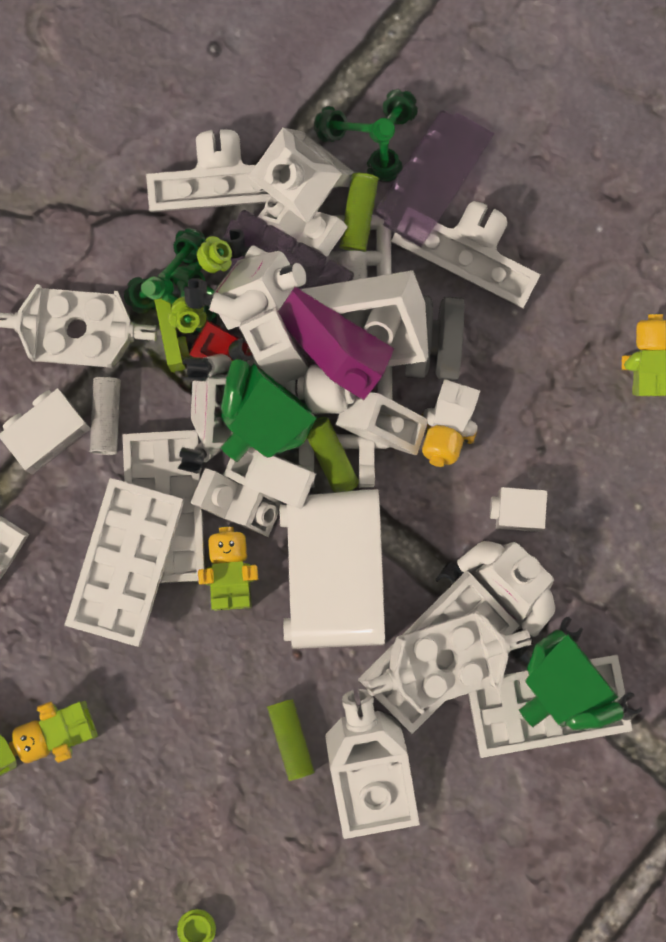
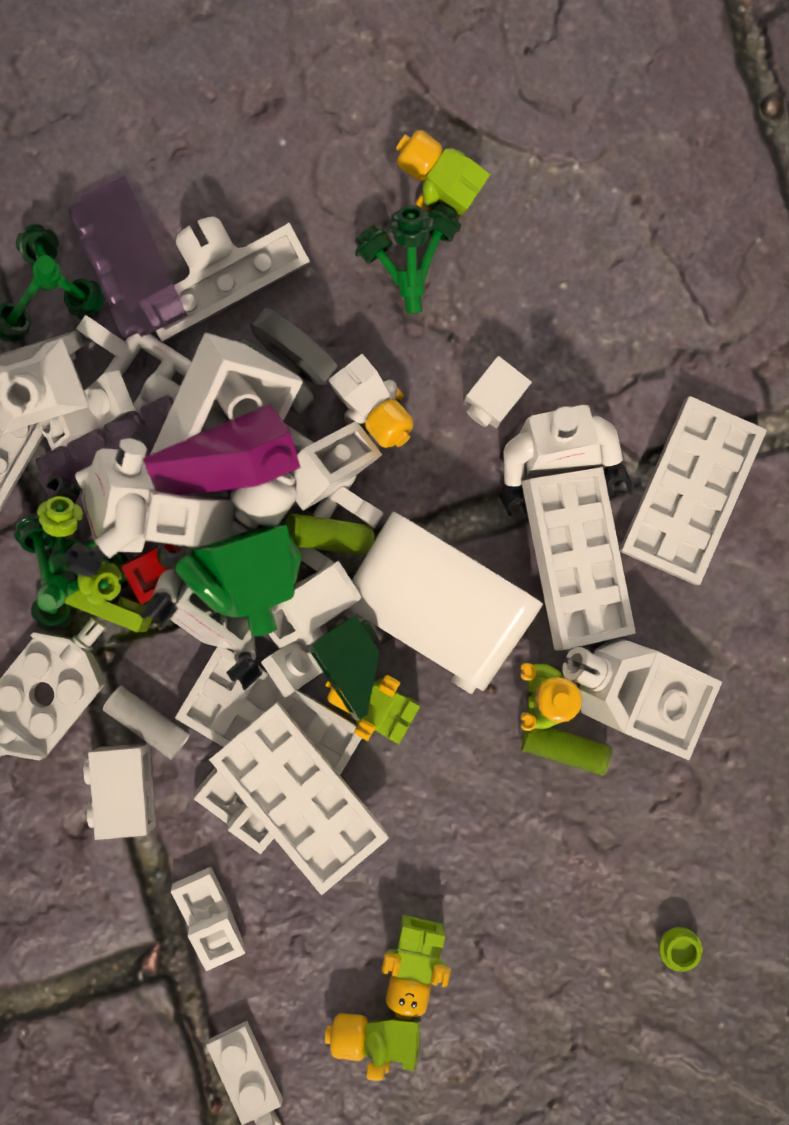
camera: 60 degrees left, 5 degrees up
lime piece [339,172,379,252] -> none
white plate [366,611,531,714] -> none
green torso [519,617,642,730] -> none
none -> white slope [193,768,274,854]
none -> dark green slope [306,615,380,720]
none -> dark green plant [355,205,461,314]
none -> yellow piece [520,662,582,731]

